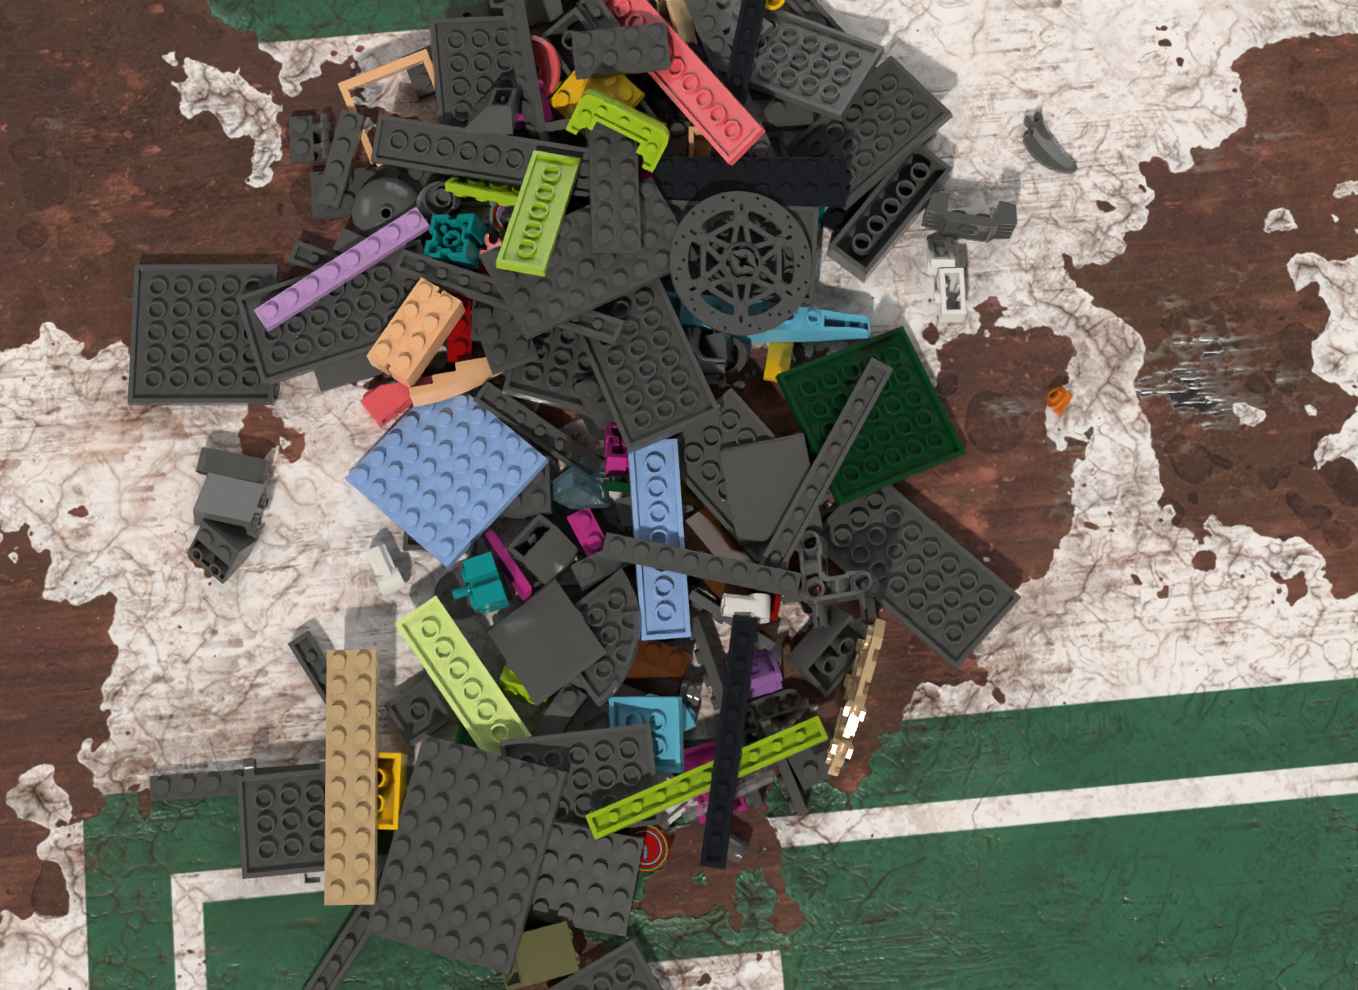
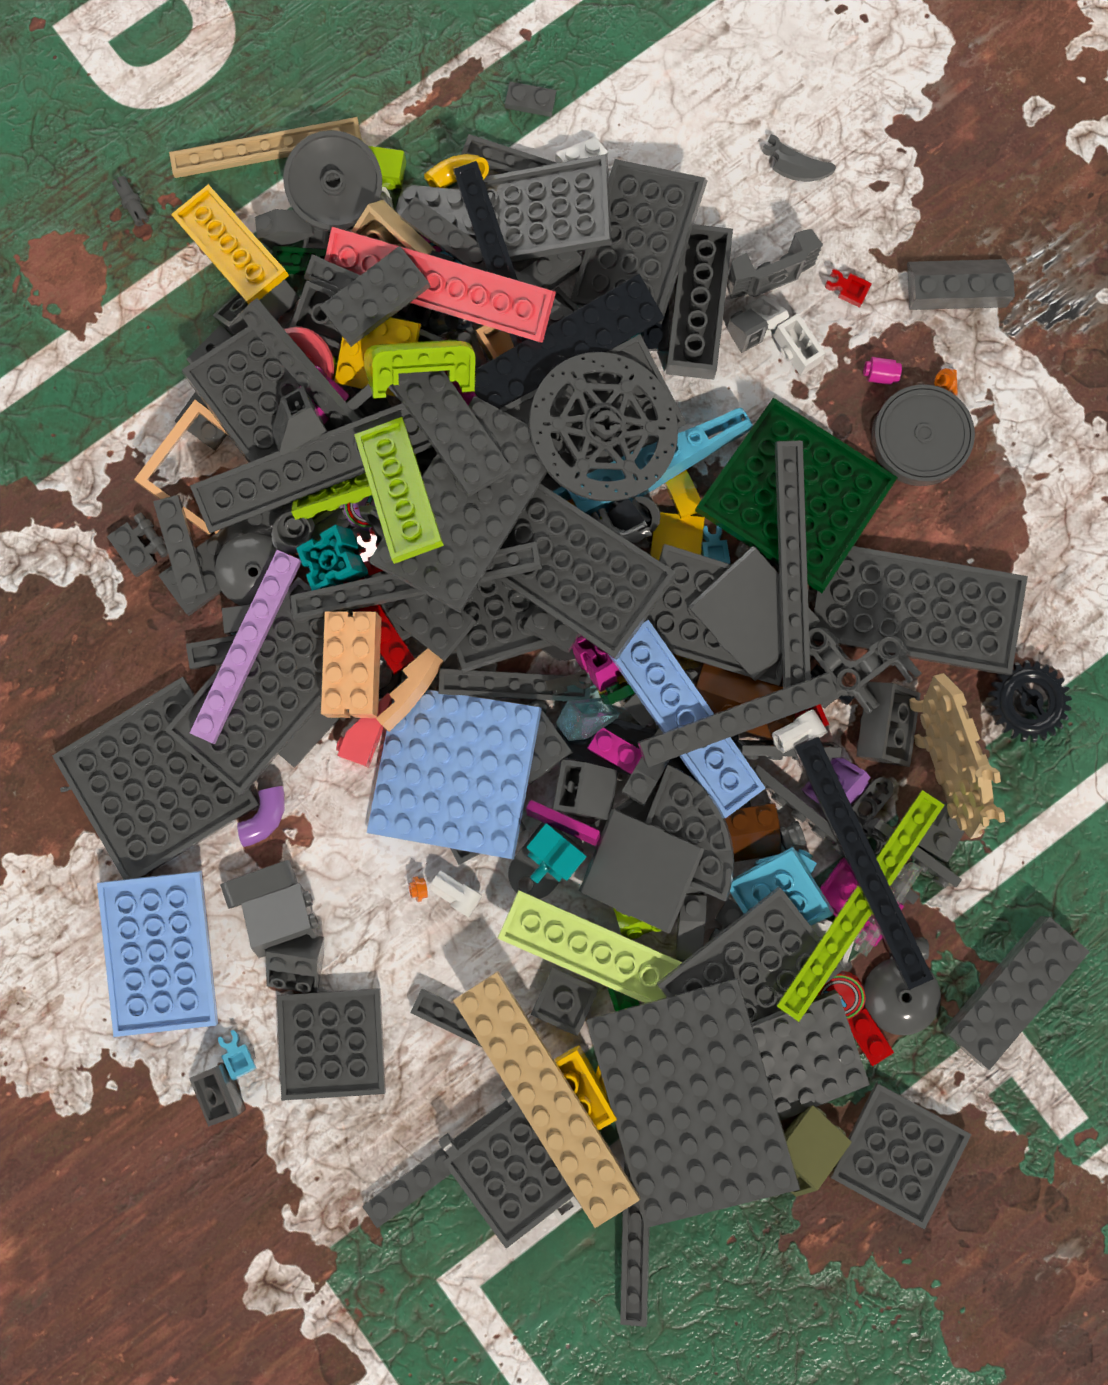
camera: 25 degrees left, 5 degrees up
none -> light blue plate [97,871,218,1037]
none -> dark grey slope [189,1063,246,1127]
none -> medium azure plate [218,1030,257,1081]
none -> medium lavender cylinder [237,786,285,847]
none -> dark grey plate [277,988,386,1101]
none -> orange plate [409,876,428,902]
none -> white plate [555,137,609,163]
none -> yellow tile [650,512,705,561]
none -> medium azure plate [701,526,730,564]
none -> dark grey slope [727,309,769,353]
none -> red plate [825,269,872,308]
none -> red plate [848,1007,894,1066]
none -> dark pink brick [863,357,902,385]
none -> dark grey dish [864,959,941,1035]
none -> dark grey brick [871,385,975,486]
none -> dark grey slope [907,259,1015,310]
none -> dark grey brick [942,916,1090,1070]
none -> black gear [987,660,1072,743]

